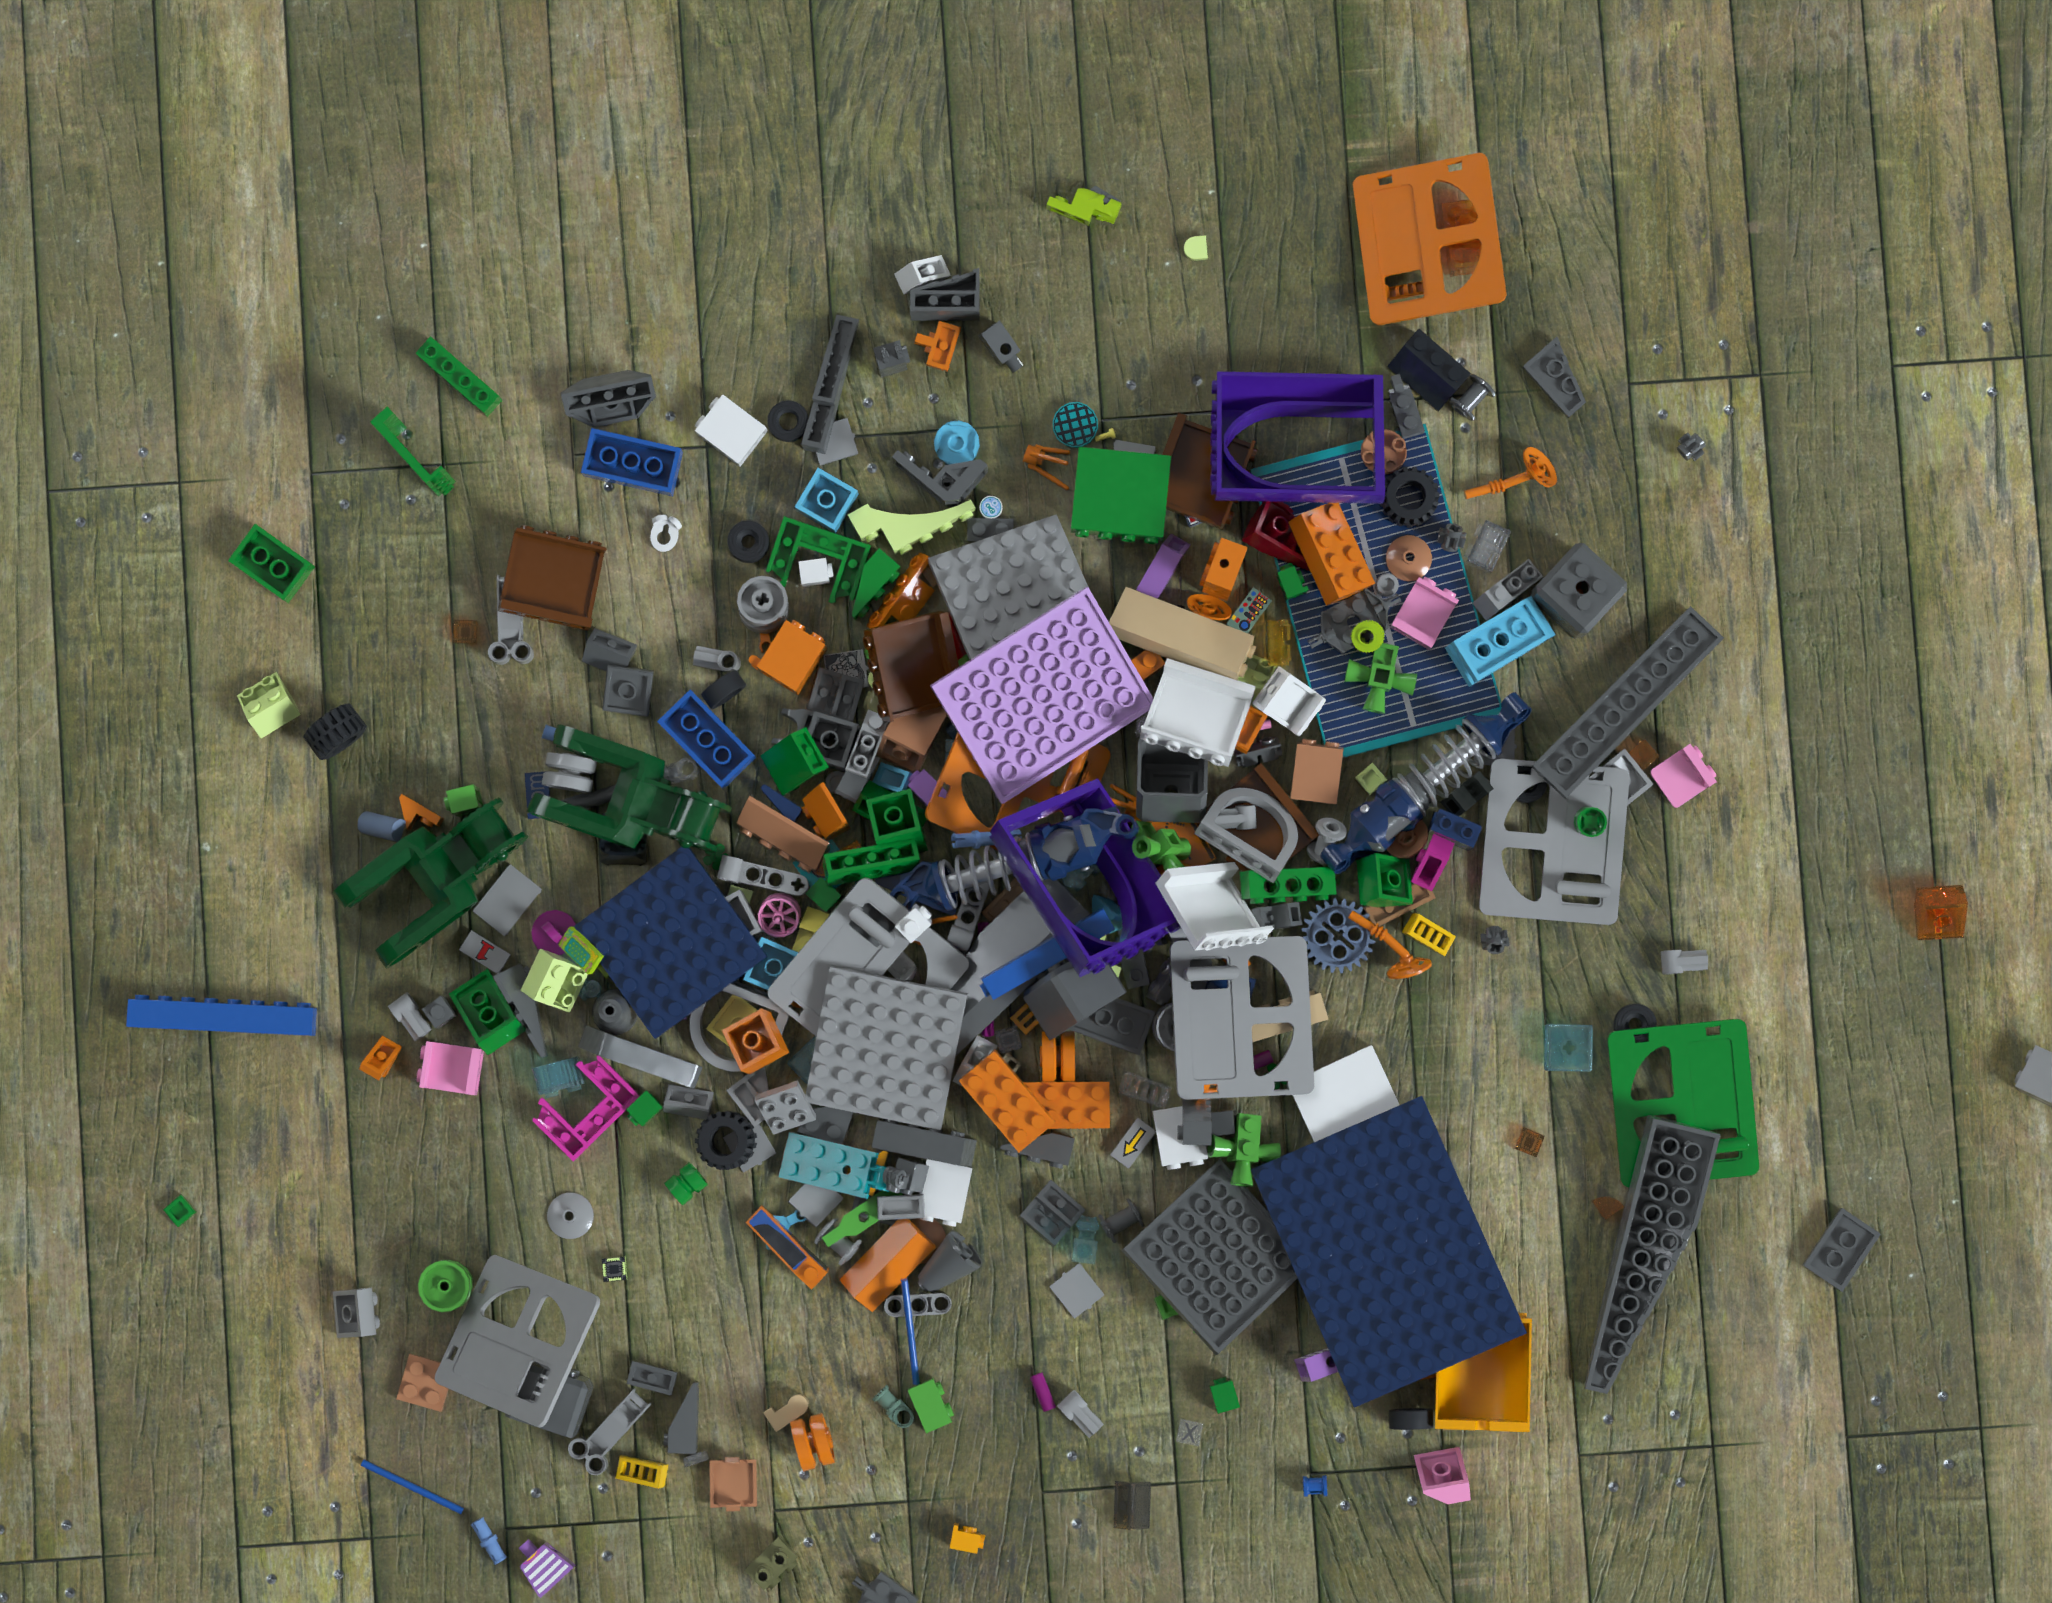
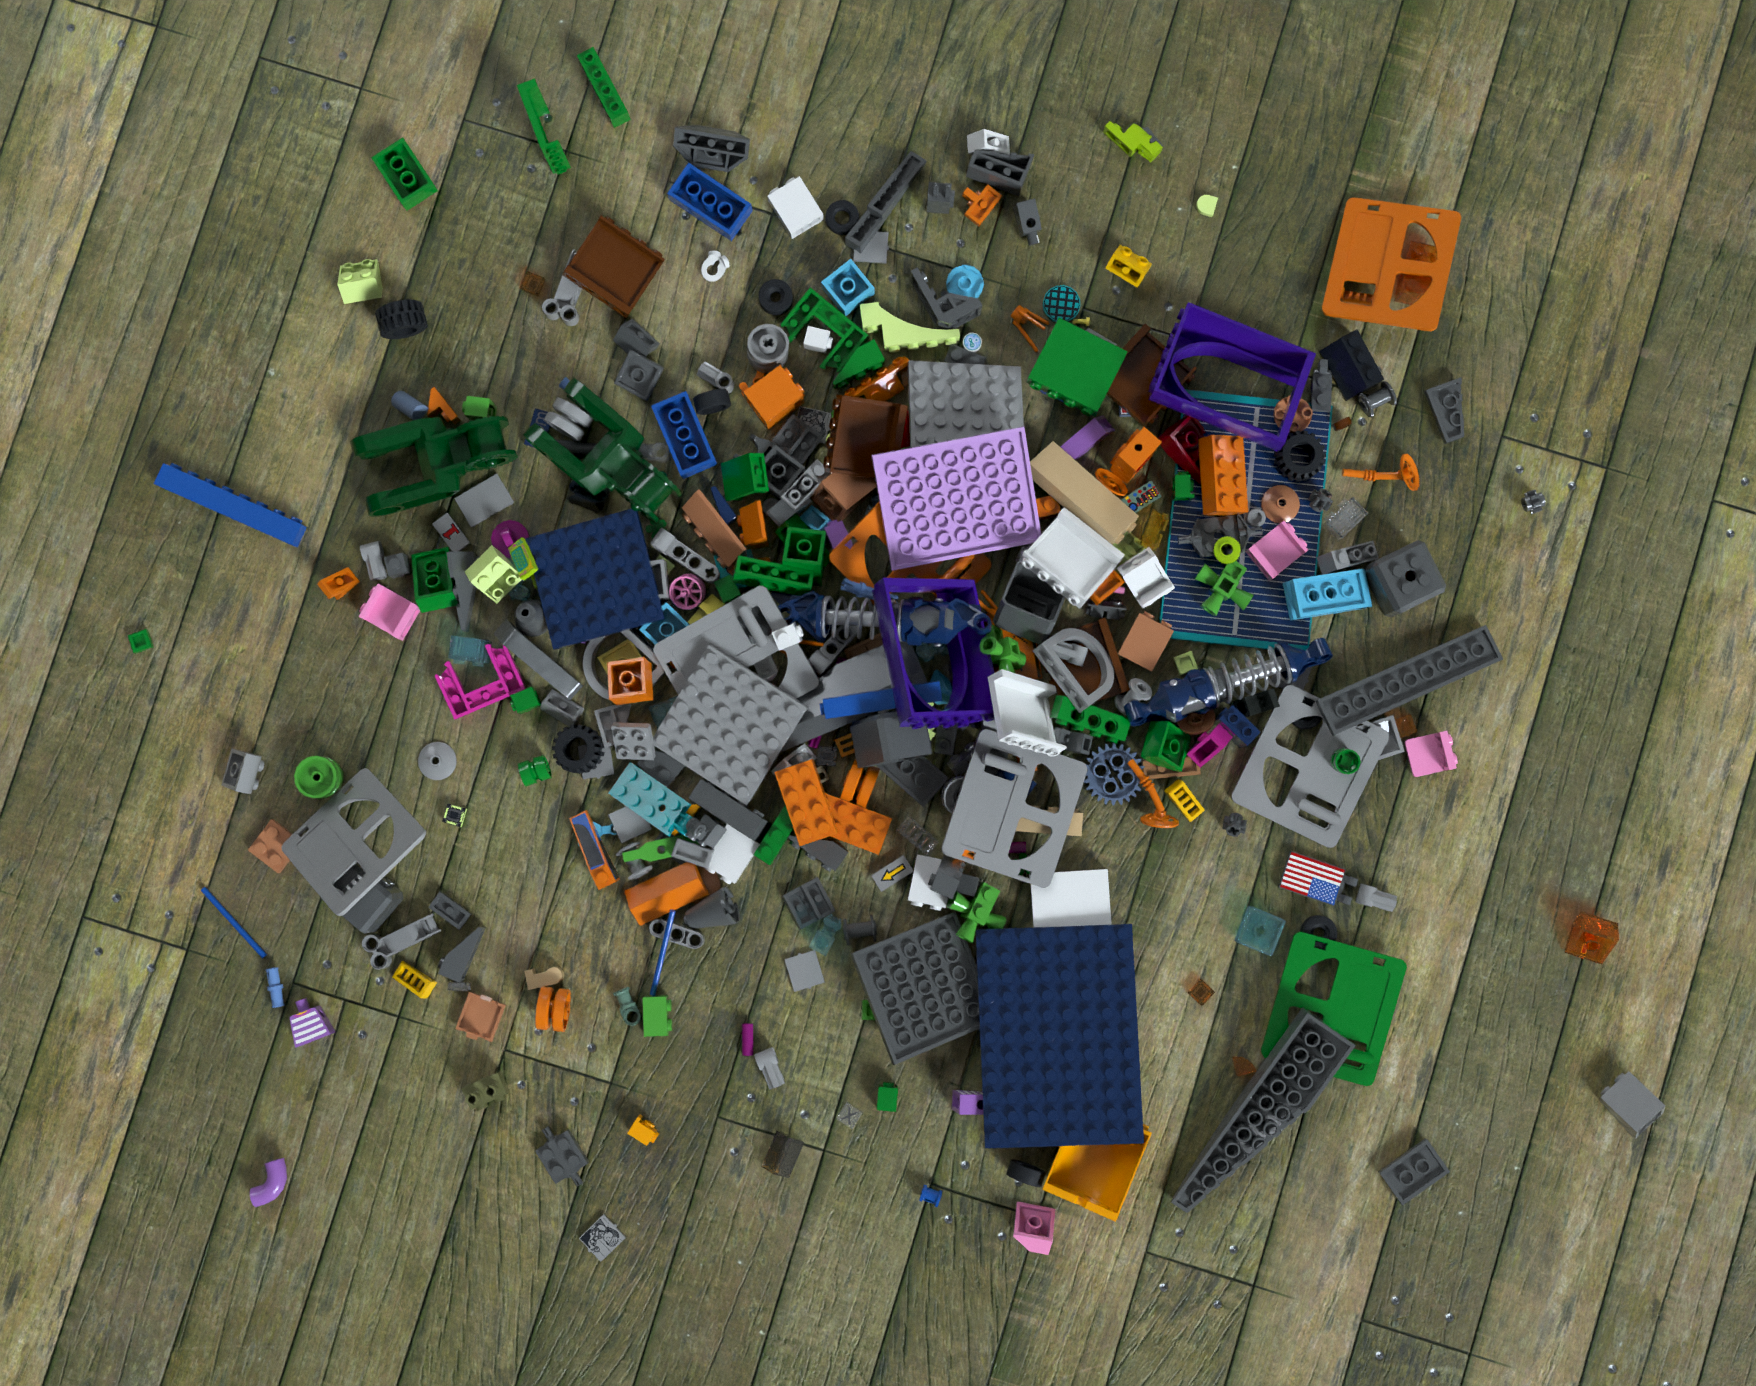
camera: 20 degrees right, 0 degrees up
none -> green brick [754,806,794,865]
none -> yellow brick [1105,245,1152,288]
none -> tile [1278,851,1358,906]
none -> reddish brown tile [1332,417,1352,432]

